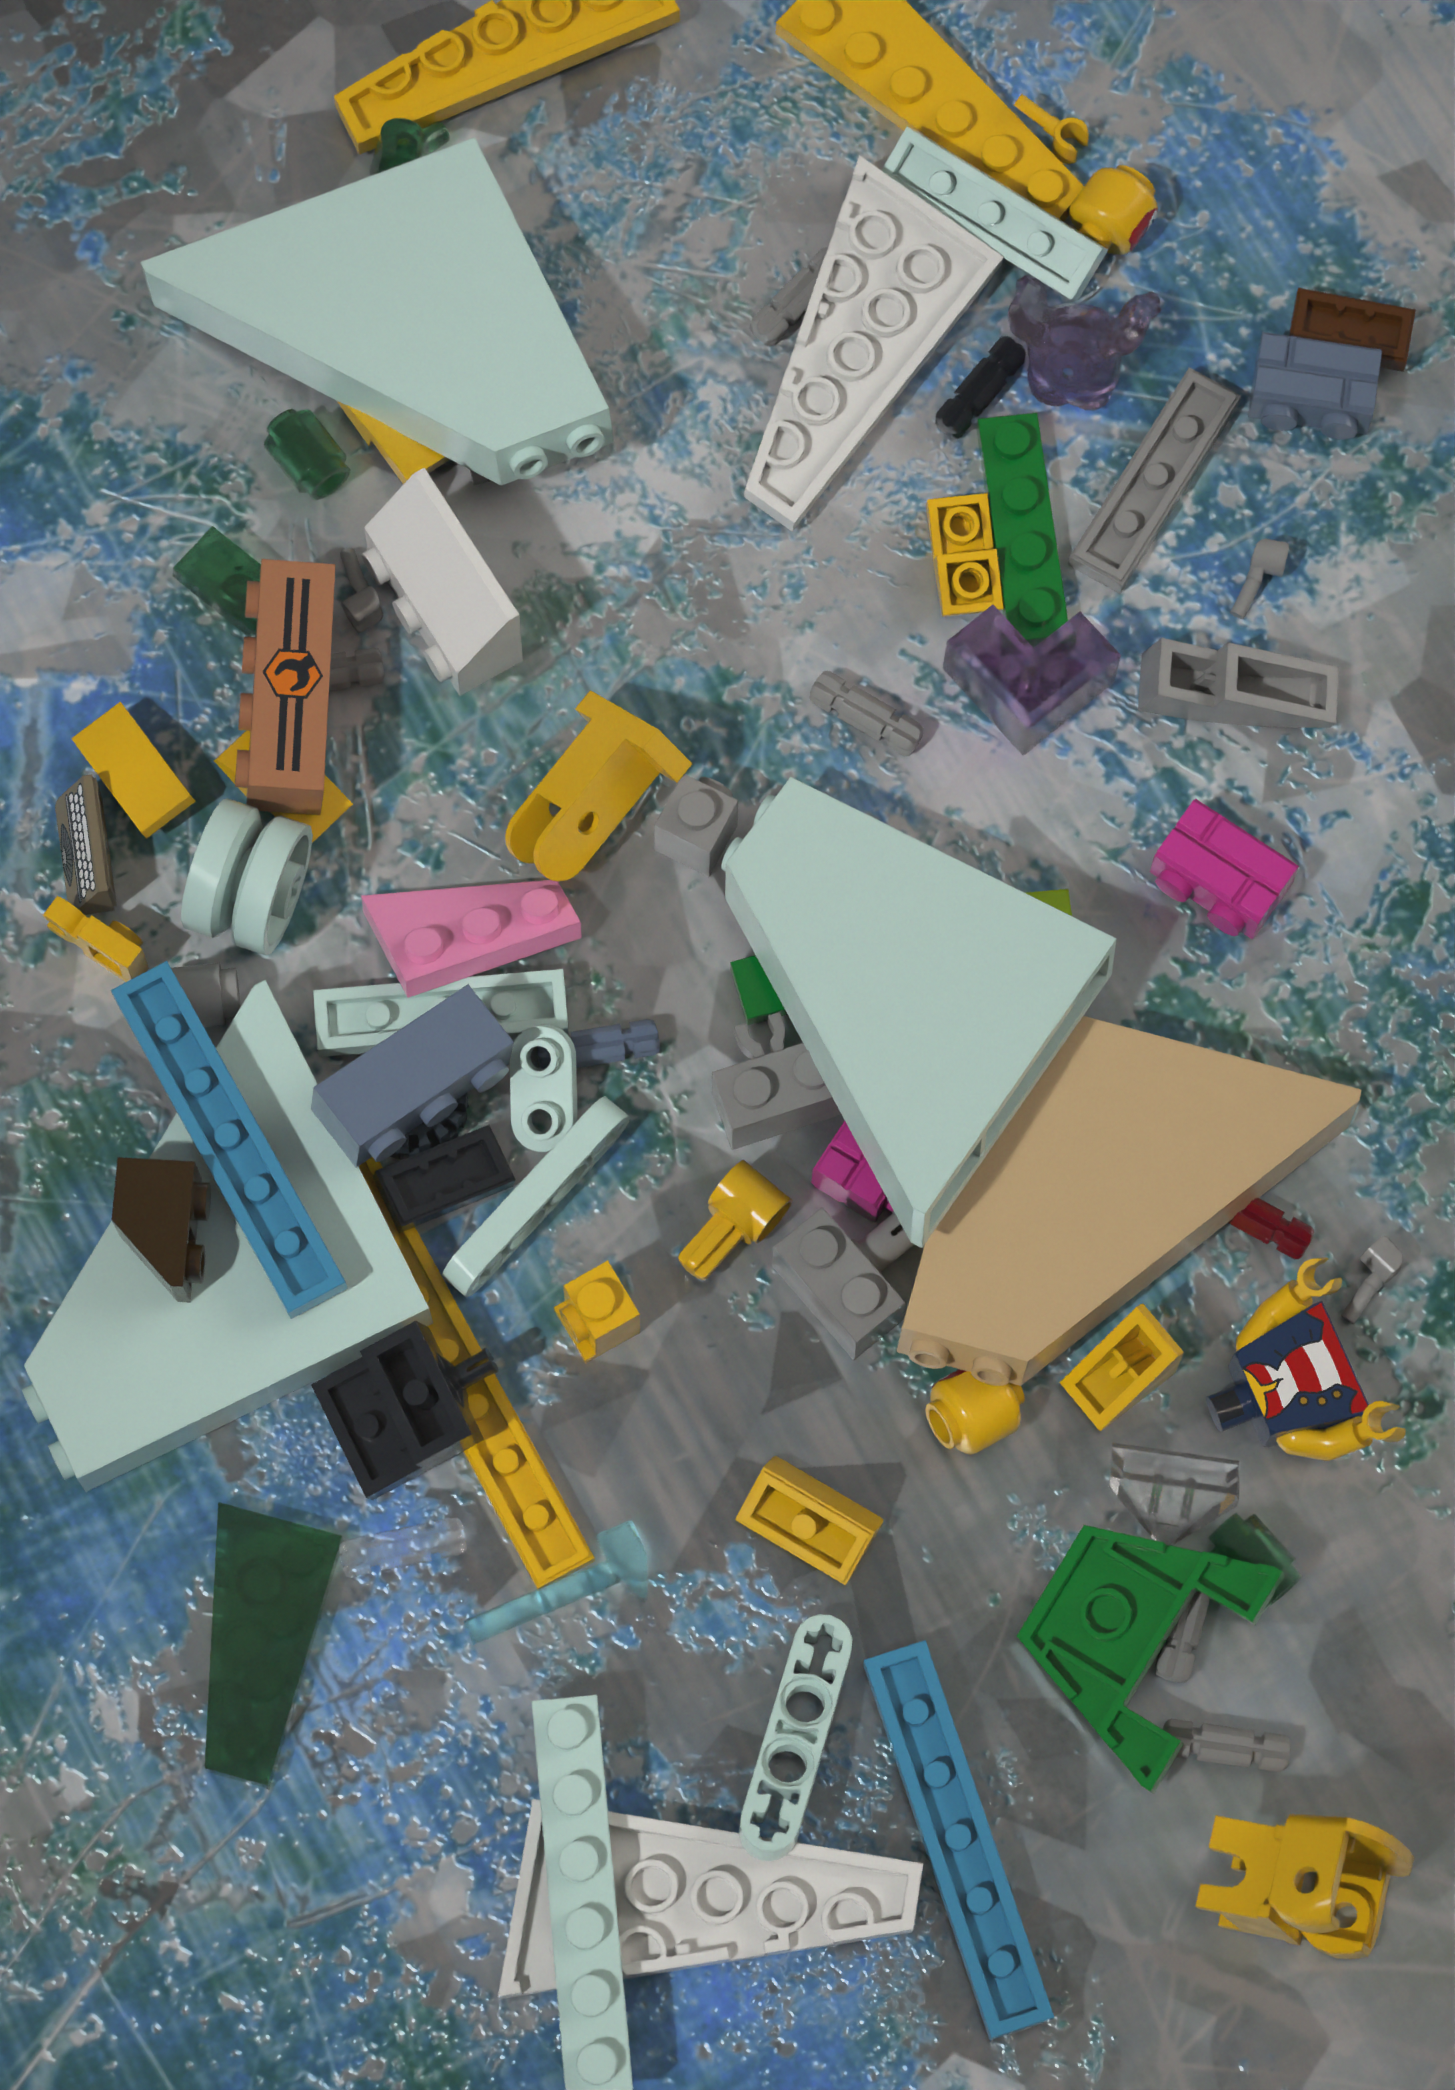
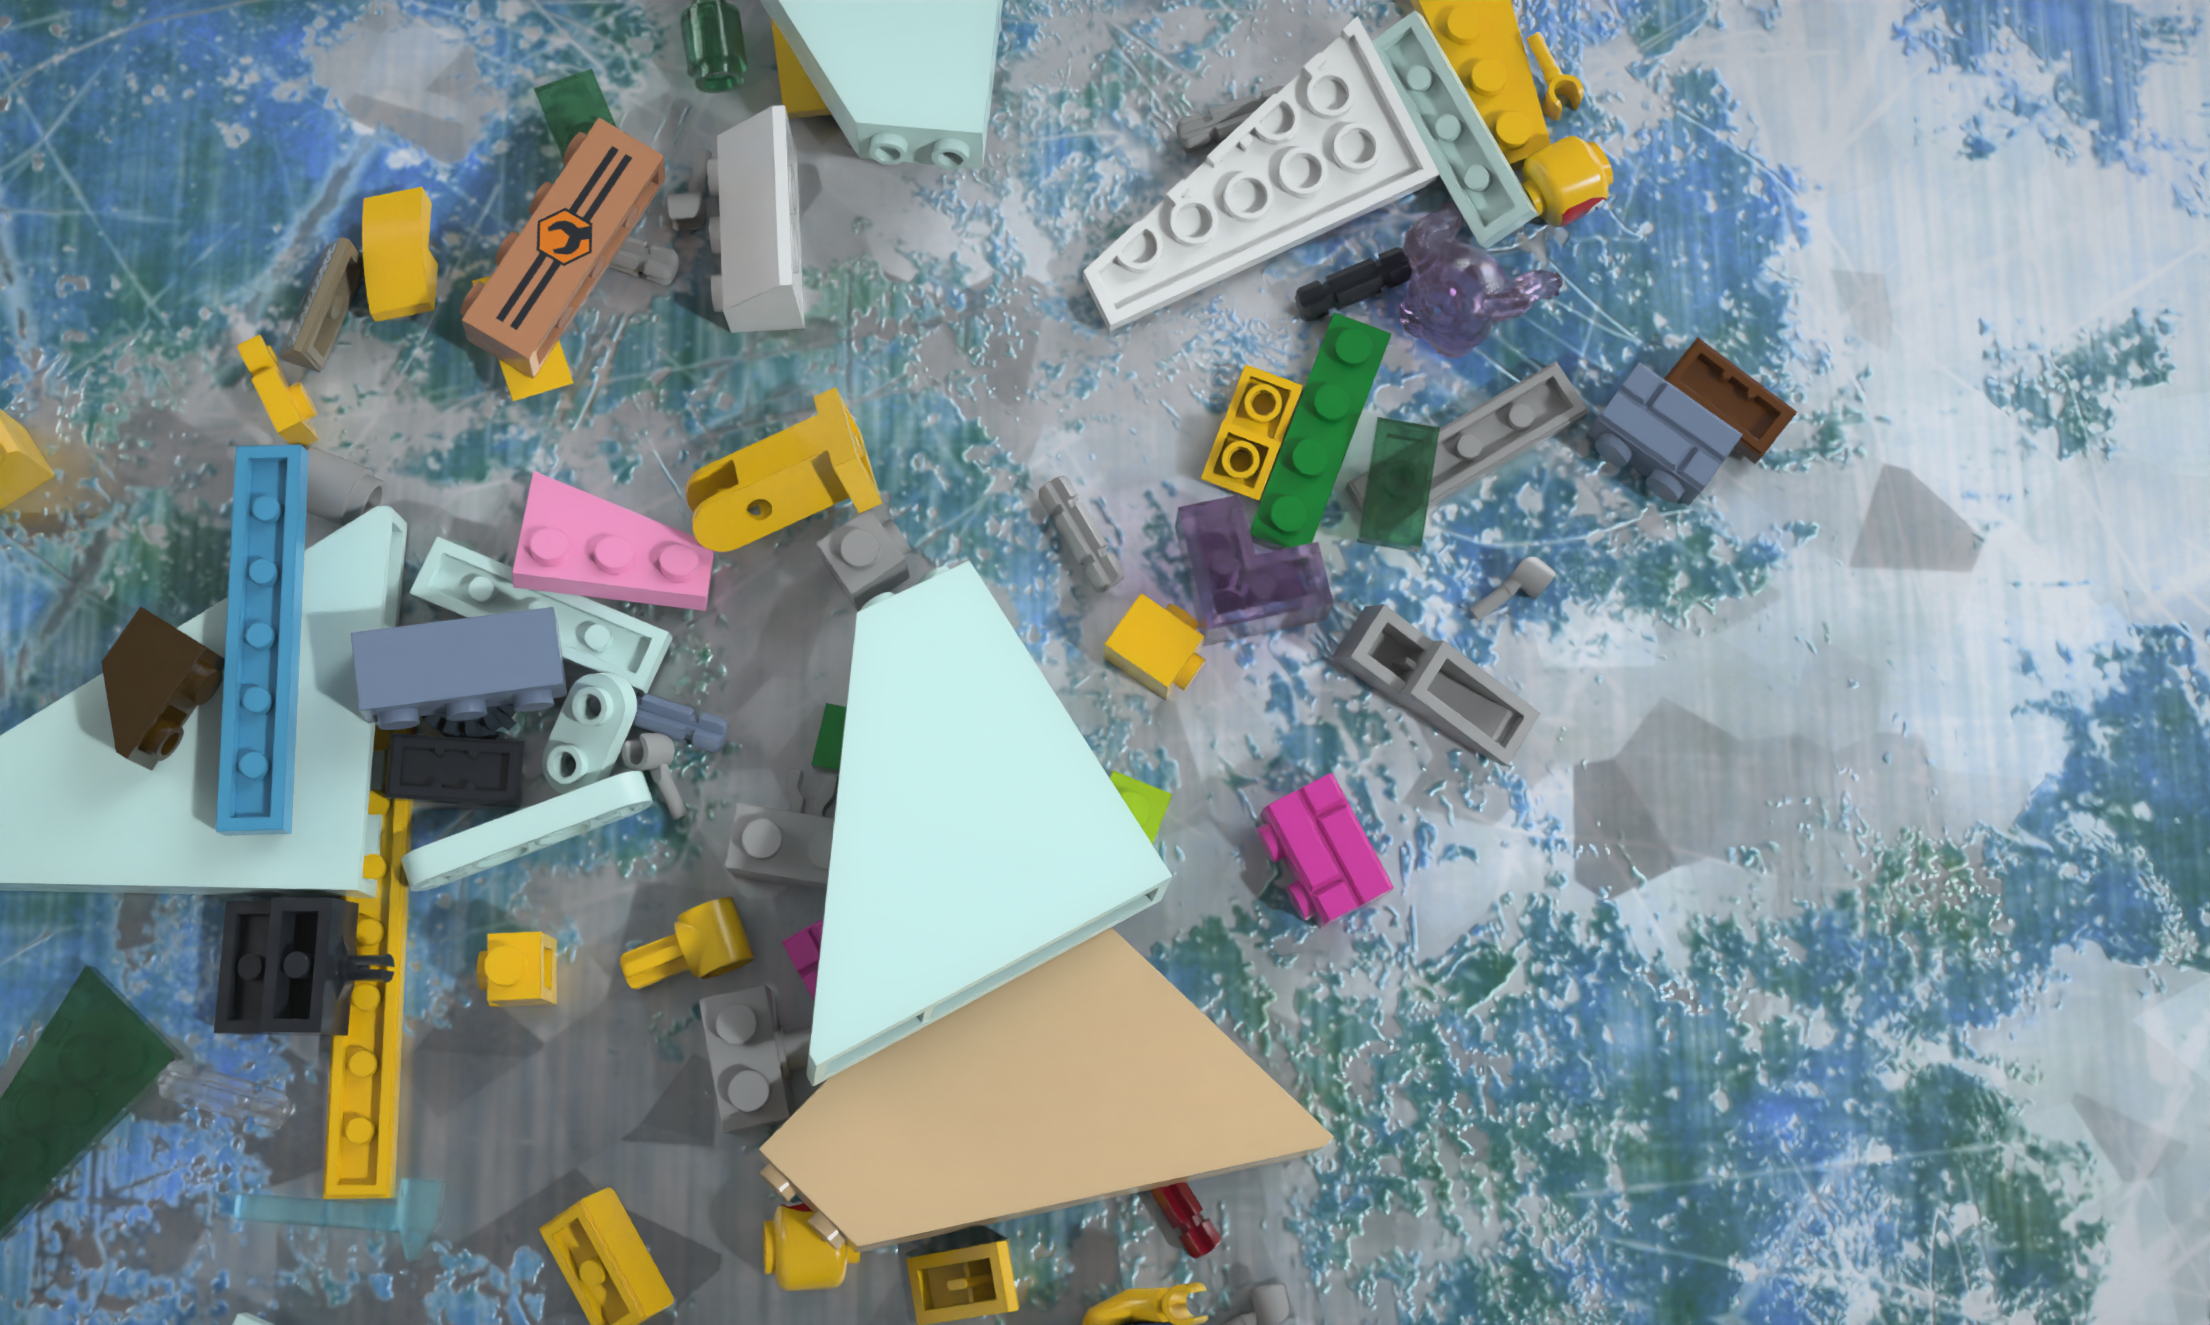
camera: 25 degrees right, 5 degrees up
light aqua wheel [181,799,313,955] -> none
none -> light grey hand [622,733,688,820]
none -> yellow brick [1103,593,1206,700]
none -> clear green plate [1356,417,1440,553]

